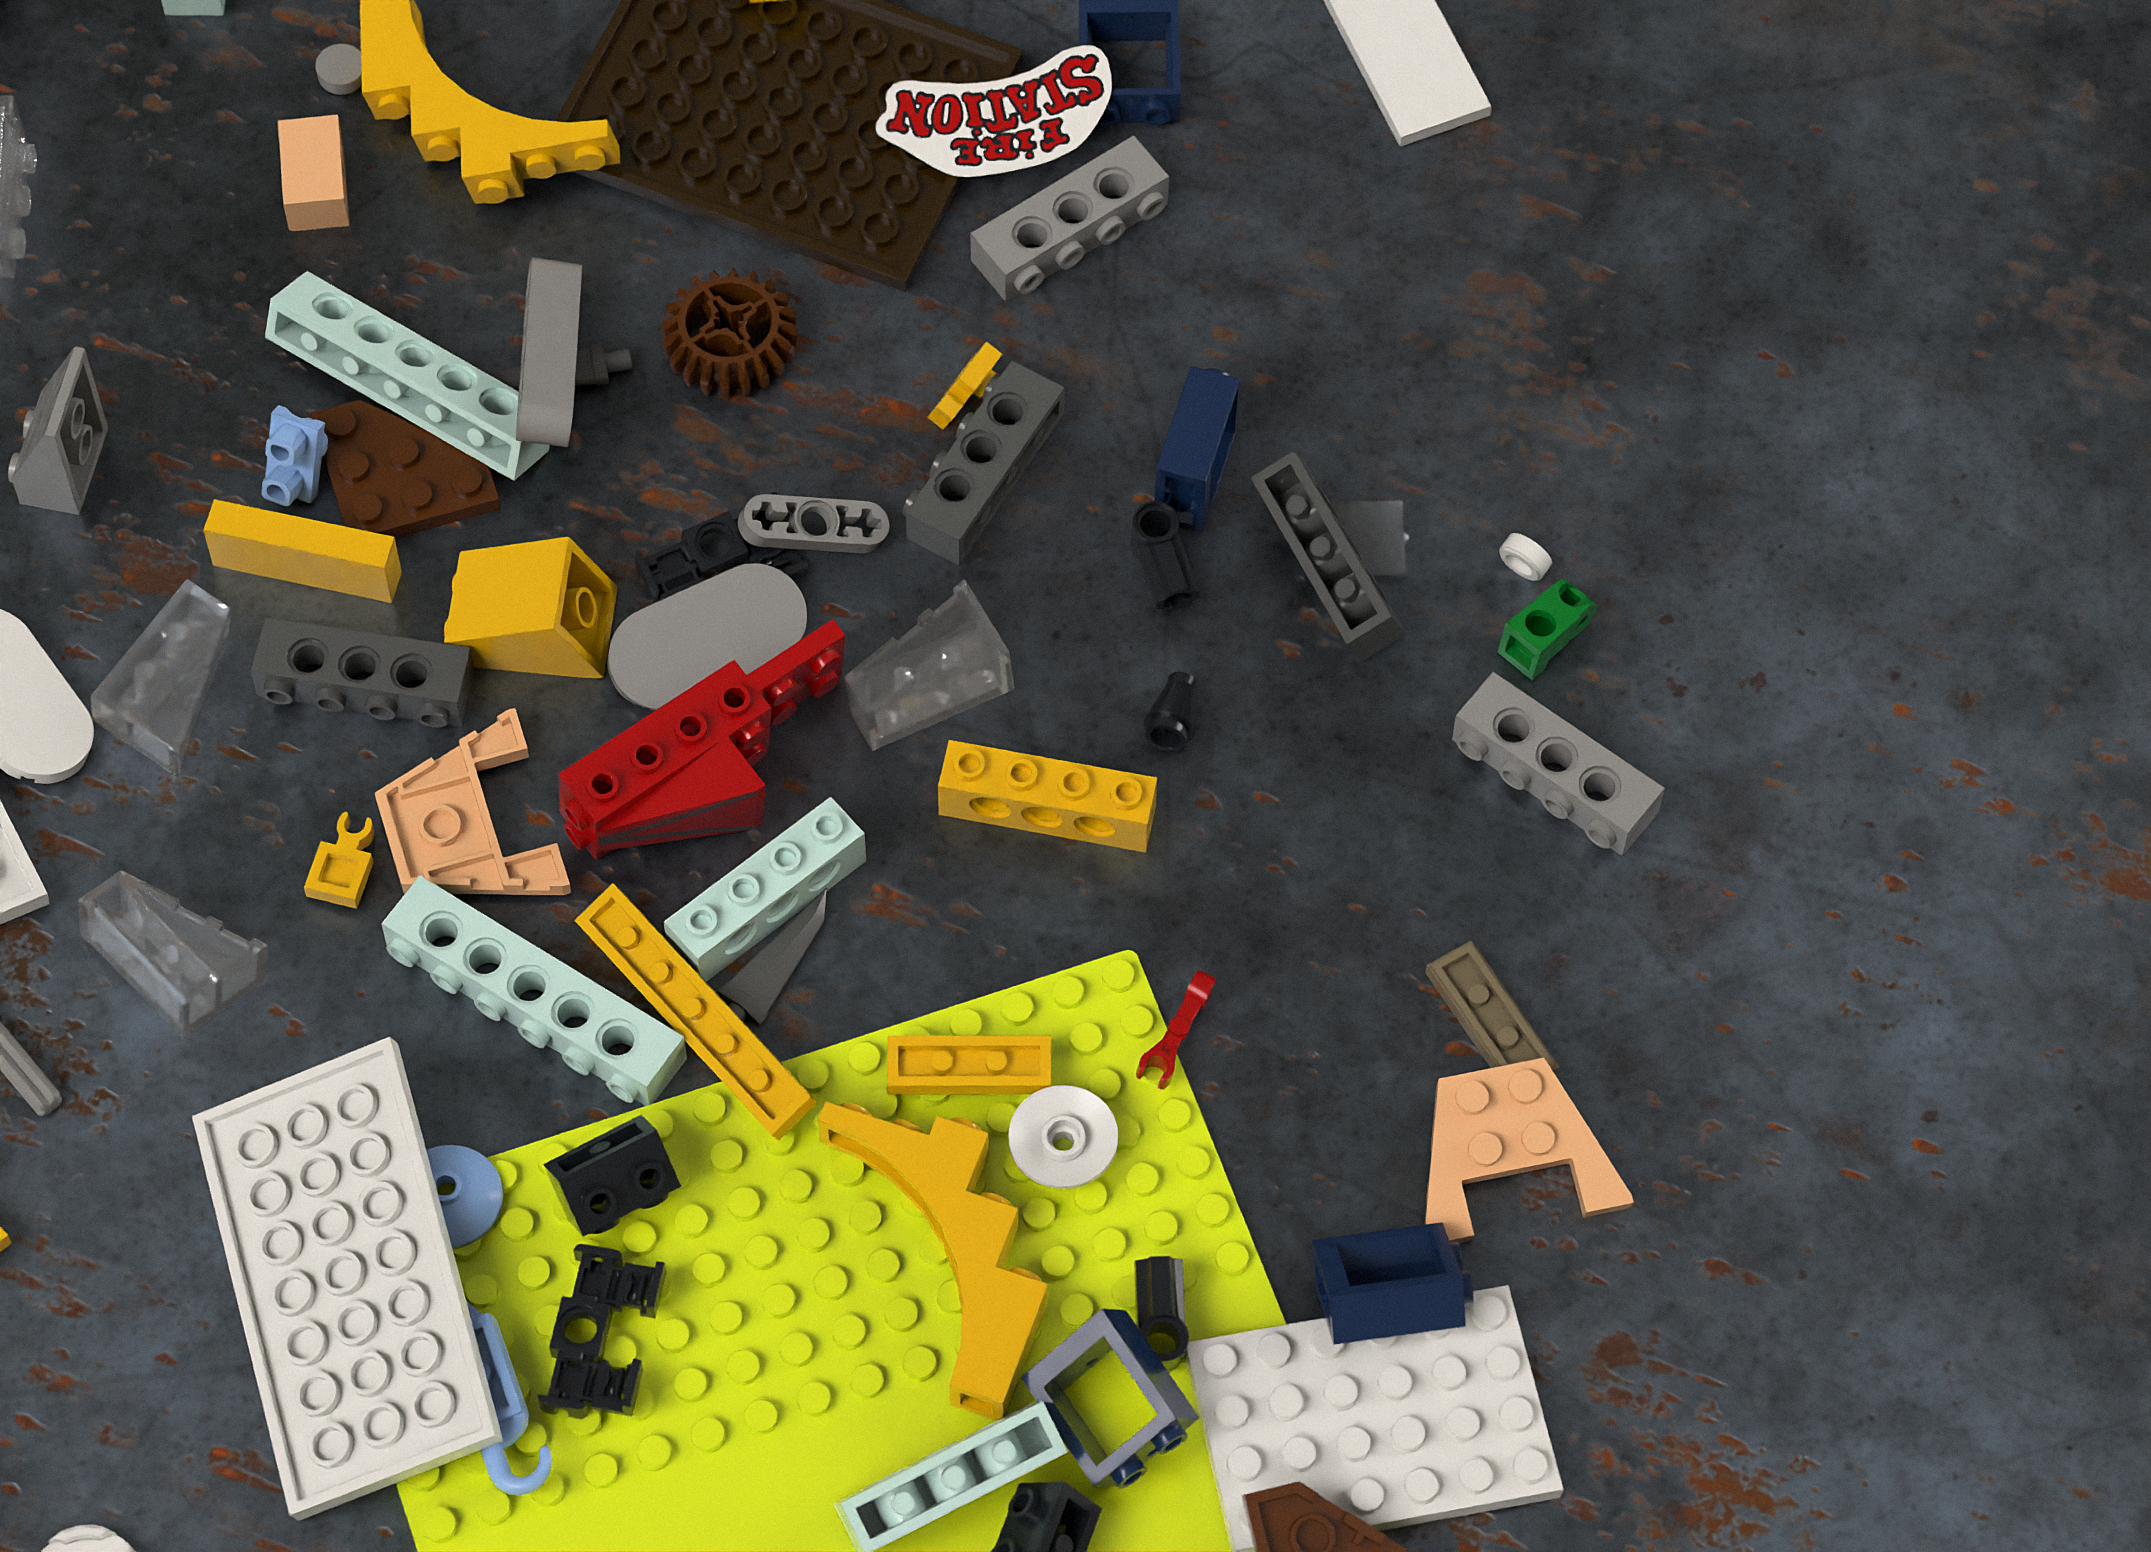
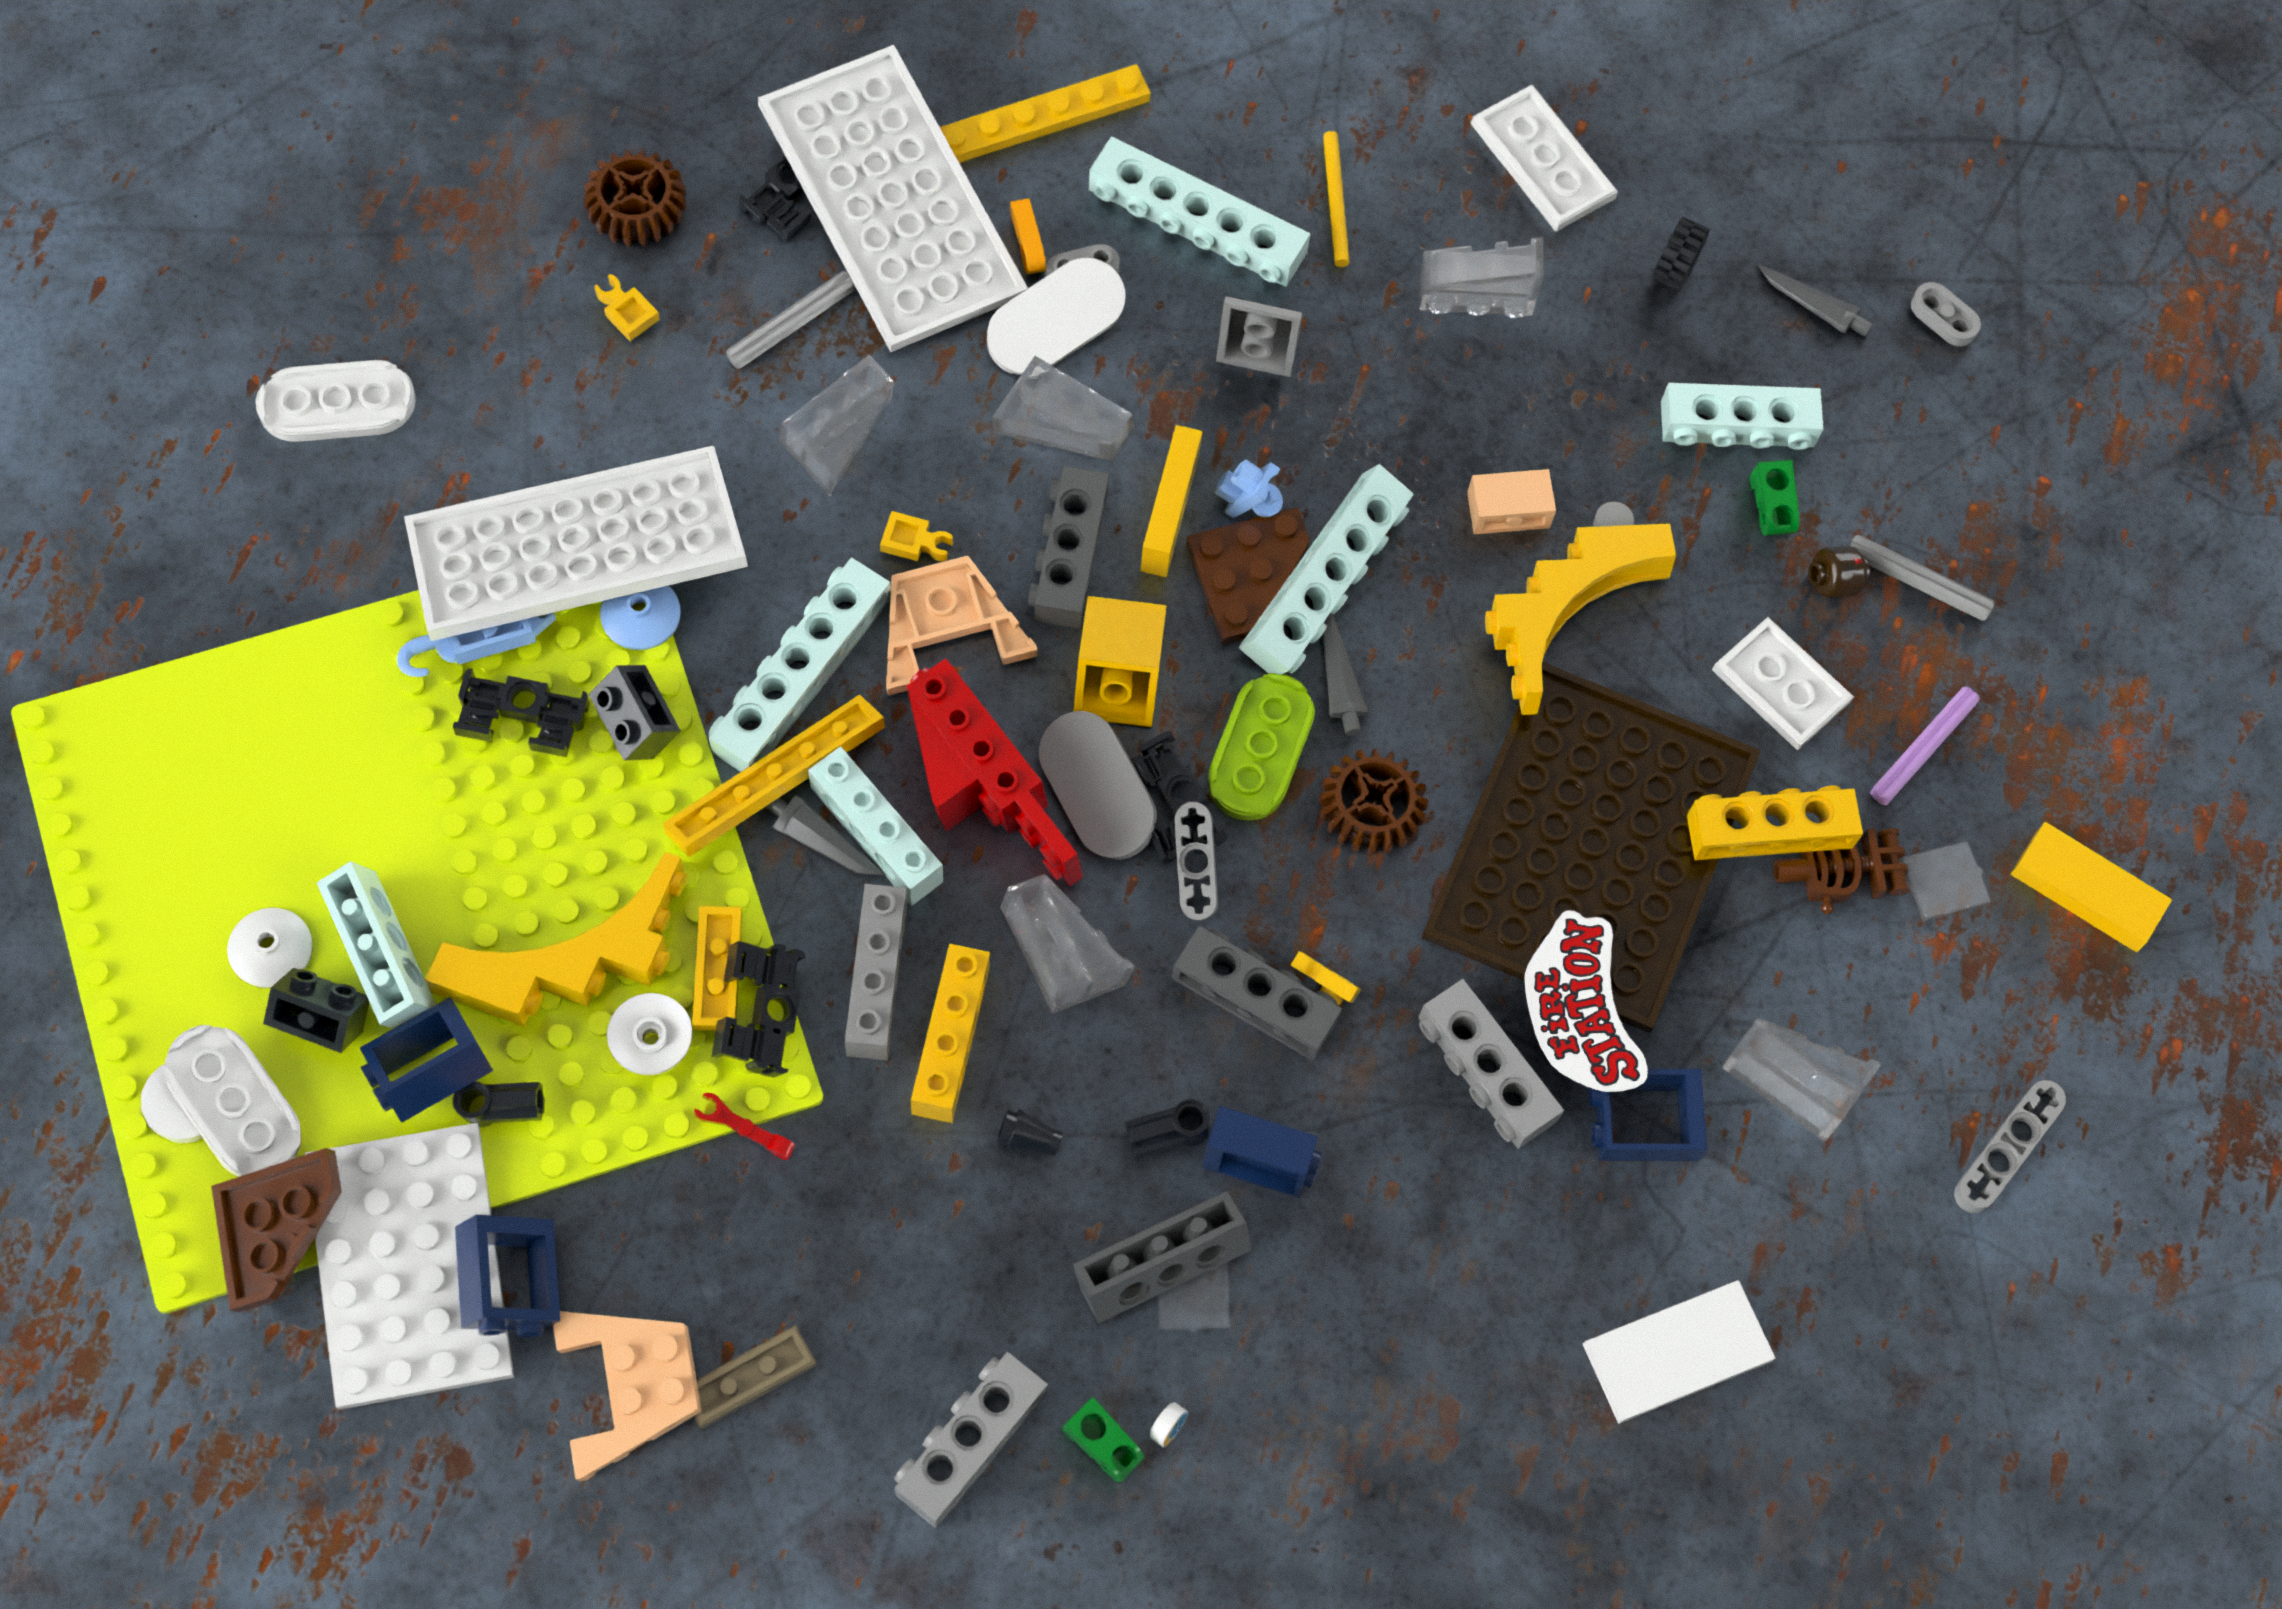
camera: 85 degrees right, 5 degrees up
light grey beam [516,257,582,447] -> none
none -> black piece [711,941,805,1078]
none -> light grey brick [845,884,907,1061]
none -> lime tile [1208,673,1315,821]

